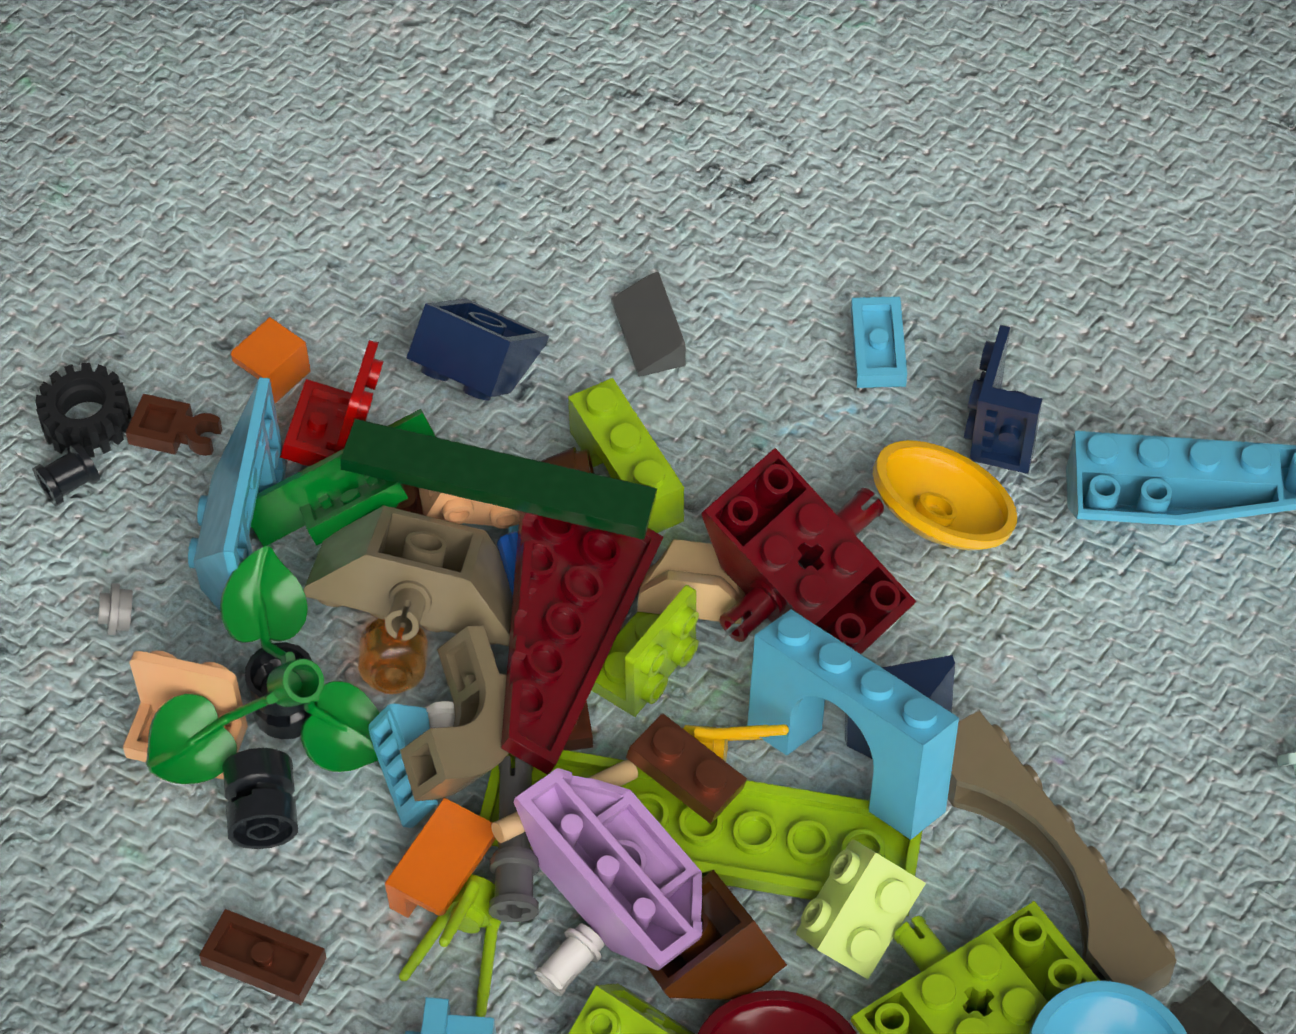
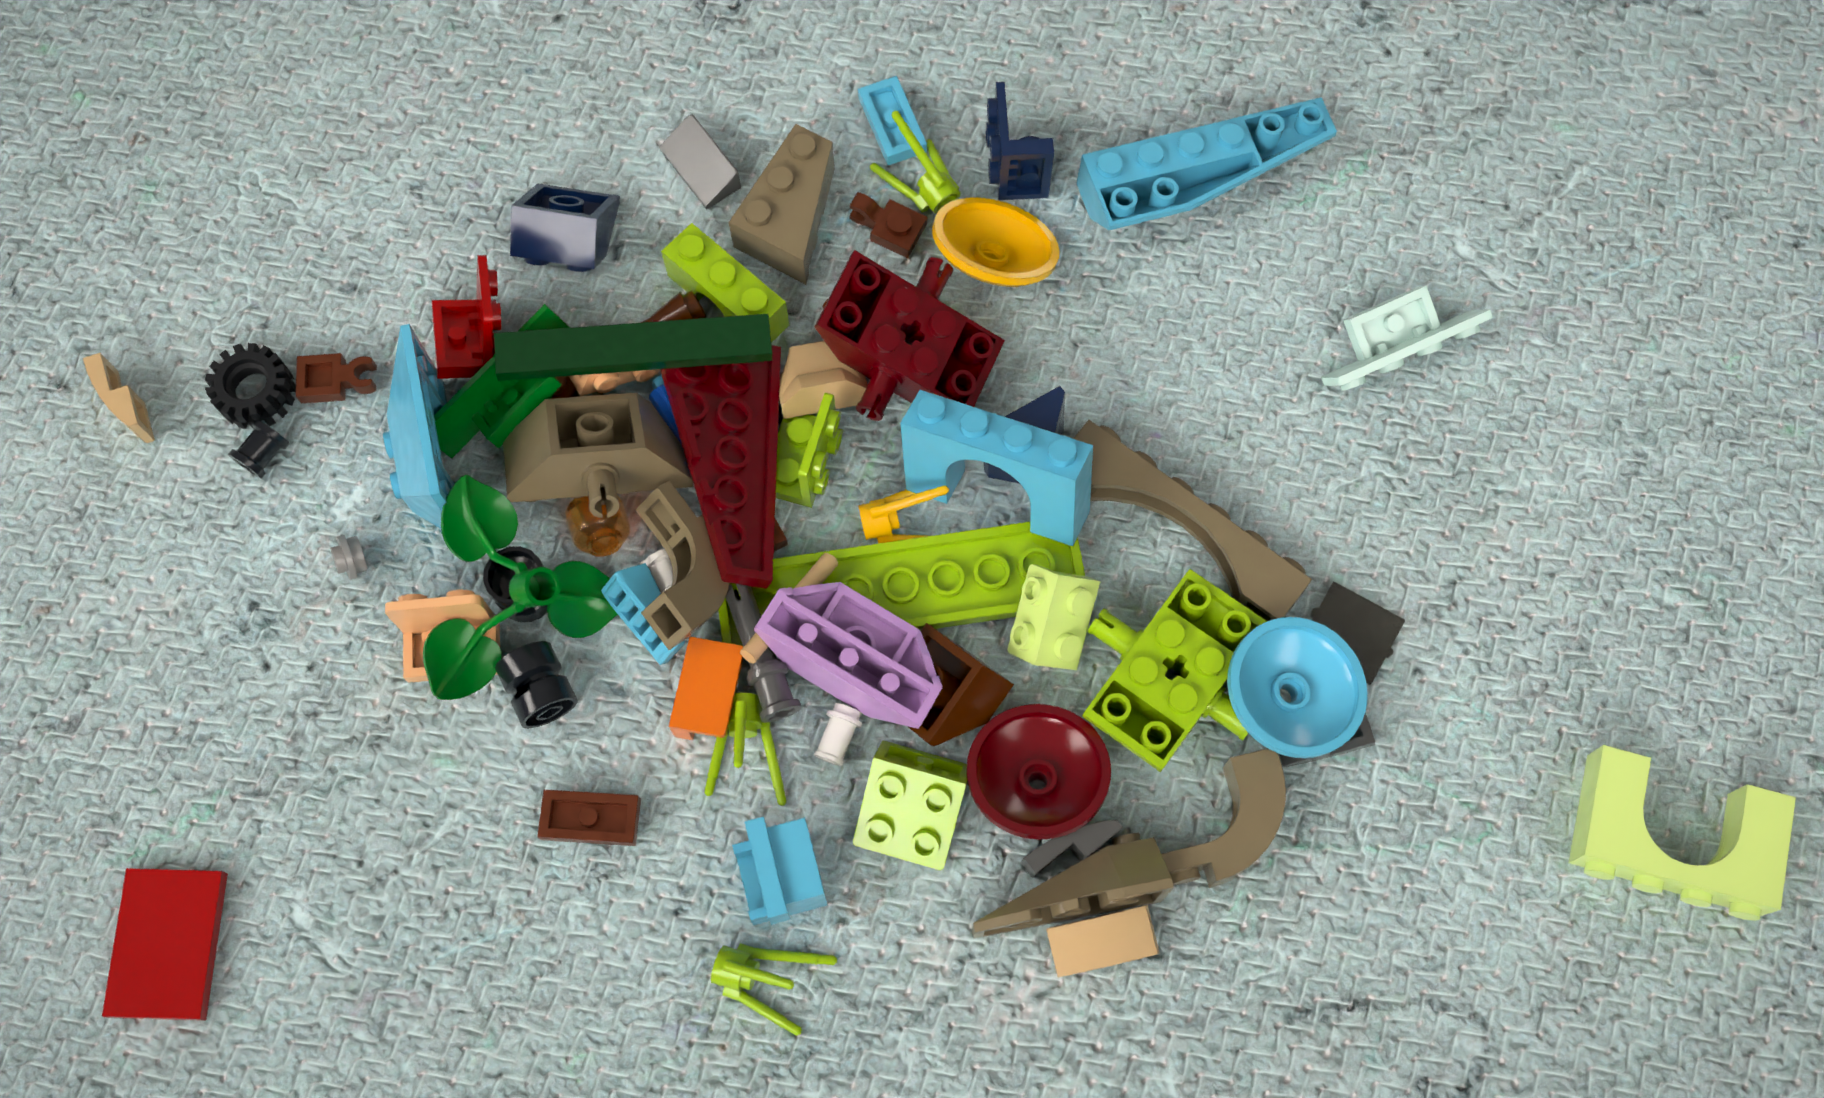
camera: 20 degrees left, 15 degrees up
orange panel [231,317,311,404] -> none
copper plate [626,713,747,824] -> none
none -> dark tan wedge [729,124,835,285]
none -> copper plate [849,192,928,258]
none -> lime plant [870,111,961,214]

